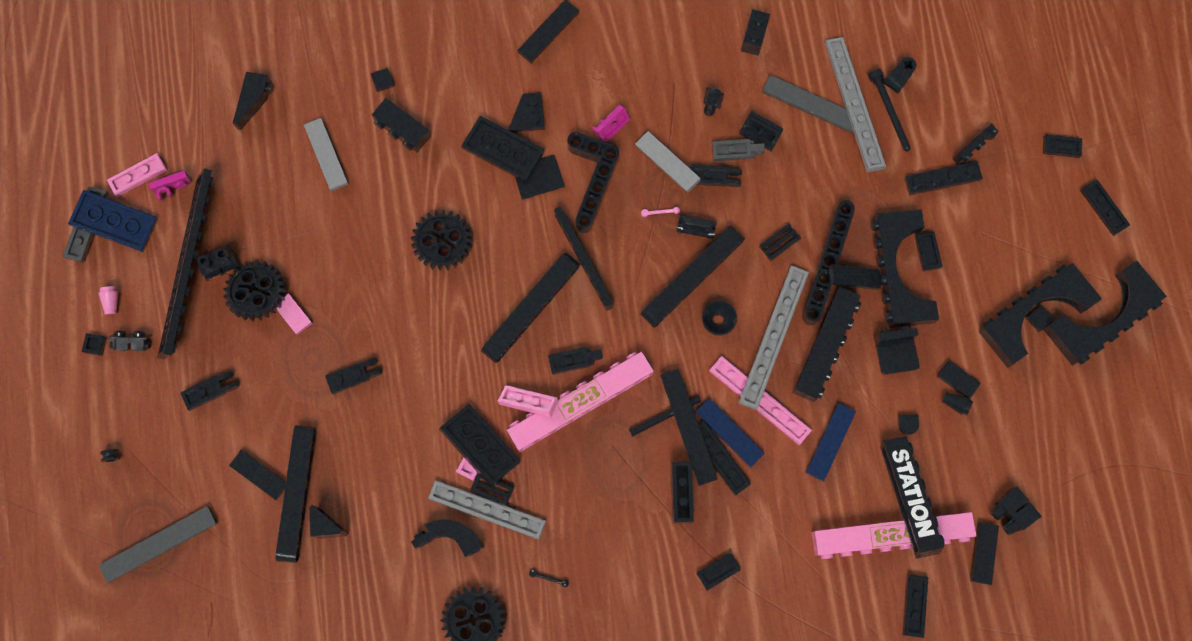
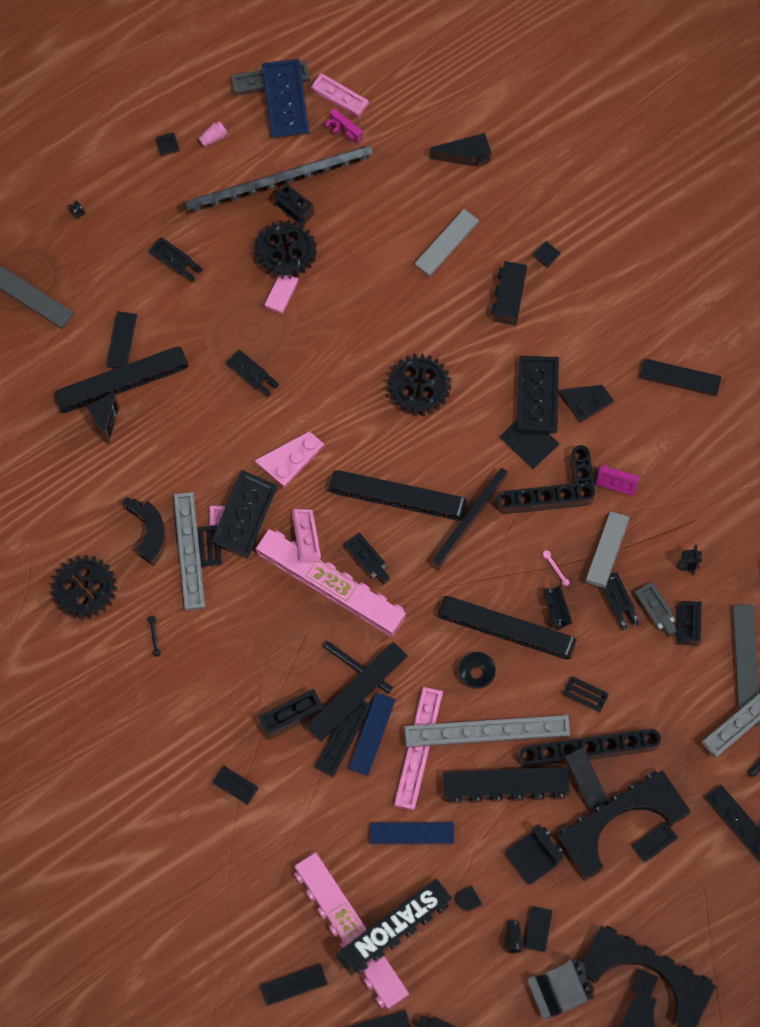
camera: 65 degrees right, 5 degrees down
black hinge [107,331,152,351] -> none
none -> bright pink wing [255,431,324,488]
none -> black panel [527,958,595,1019]

